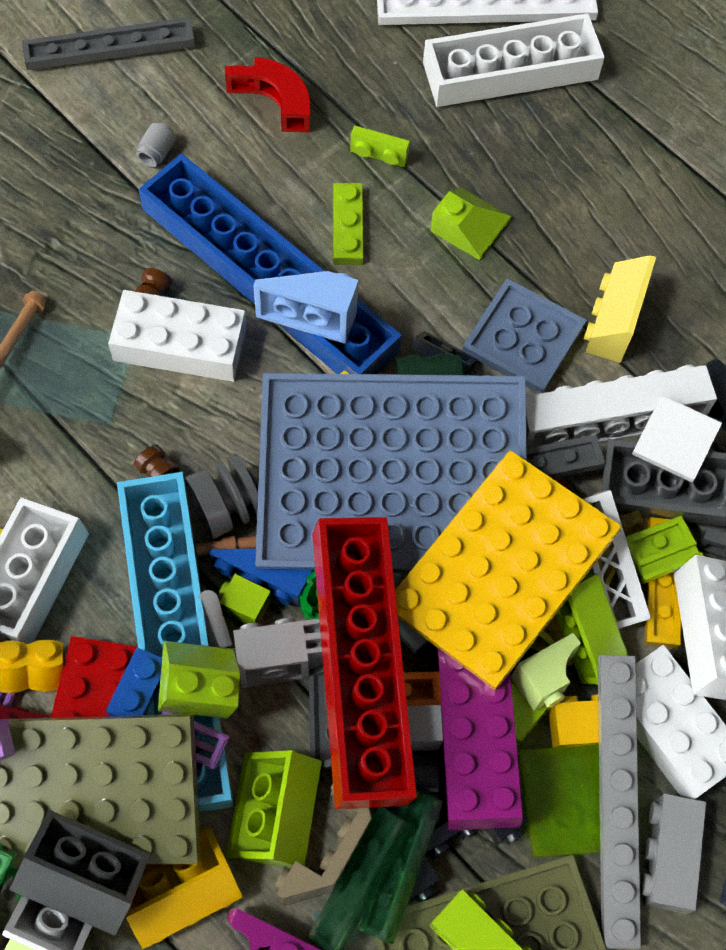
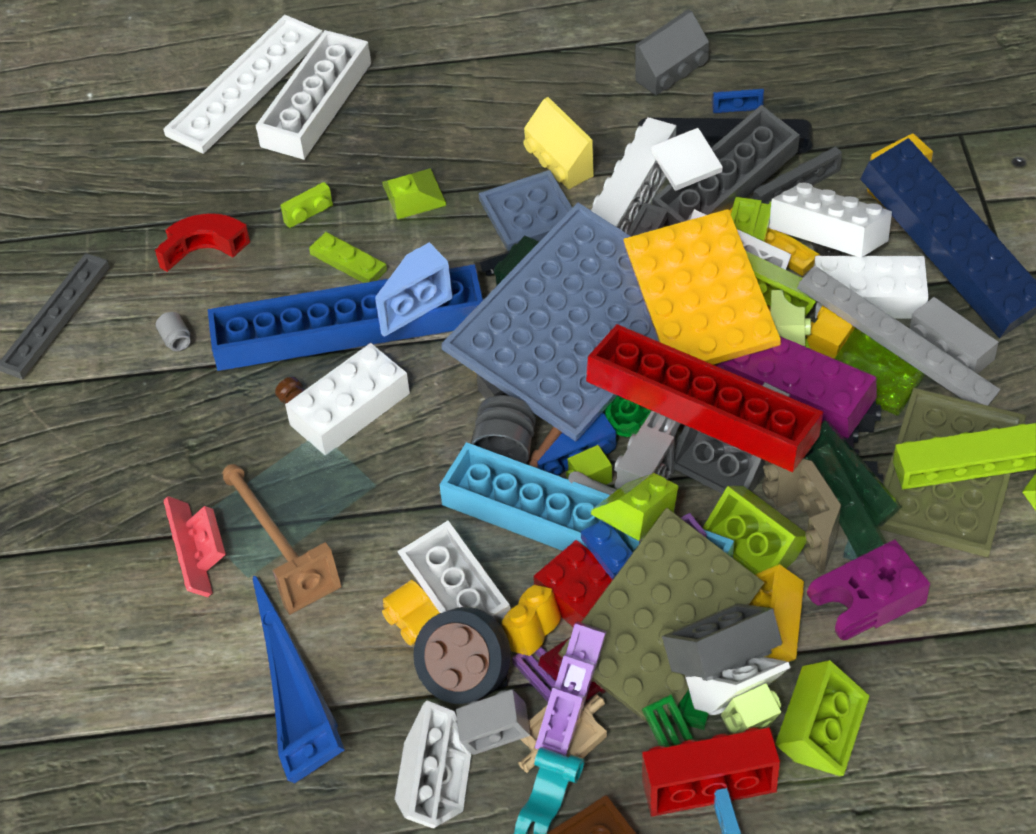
camera: 45 degrees left, 15 degrees down
reddish brown wheel [134,444,179,477] -> none

